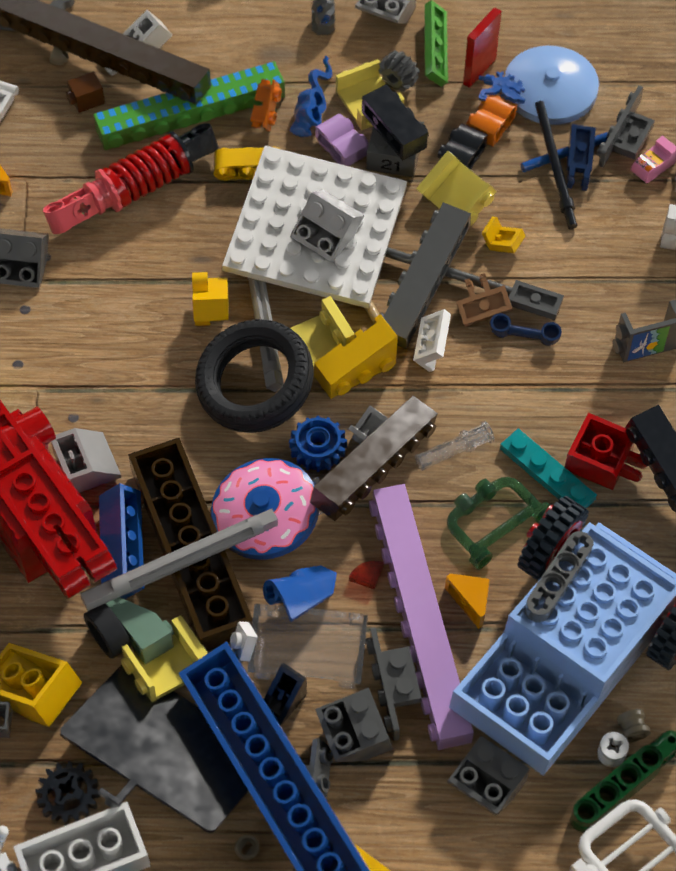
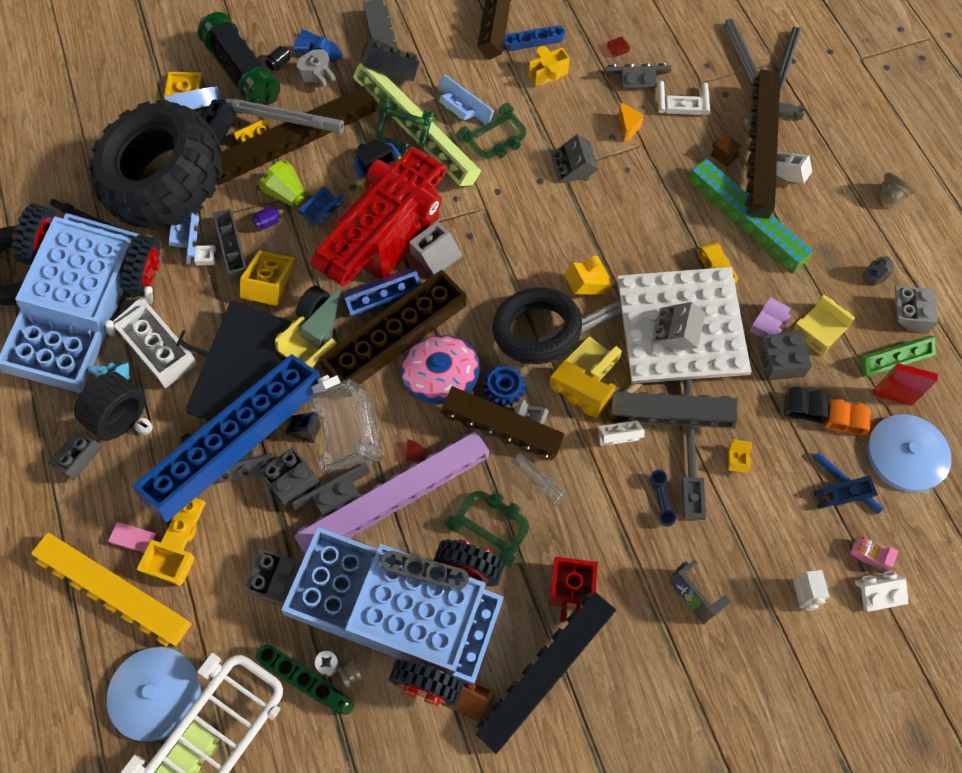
camera: 70 degrees right, 5 degrees up
black gear [35,761,100,826] -> none
piece [43,123,219,234] -> none
light grey piece [80,508,278,611] -> none
orange hinge [250,79,282,132] -> none
blue panel [263,565,337,622] -> none
blue animal [290,56,333,137] -> none
black brick [362,84,429,161] -> none
dark grey gear [379,50,420,92] -> none
light yellow panel [416,151,497,226] -> none
light orange slope [445,573,490,629] -> none
medium nougat hinge [456,273,513,327] -> none
blue piece [478,71,526,104] -> none
teal plate [500,428,597,508] -> none
black bar [535,101,577,229] -> none
dark grey bracket [597,85,655,167] -> none

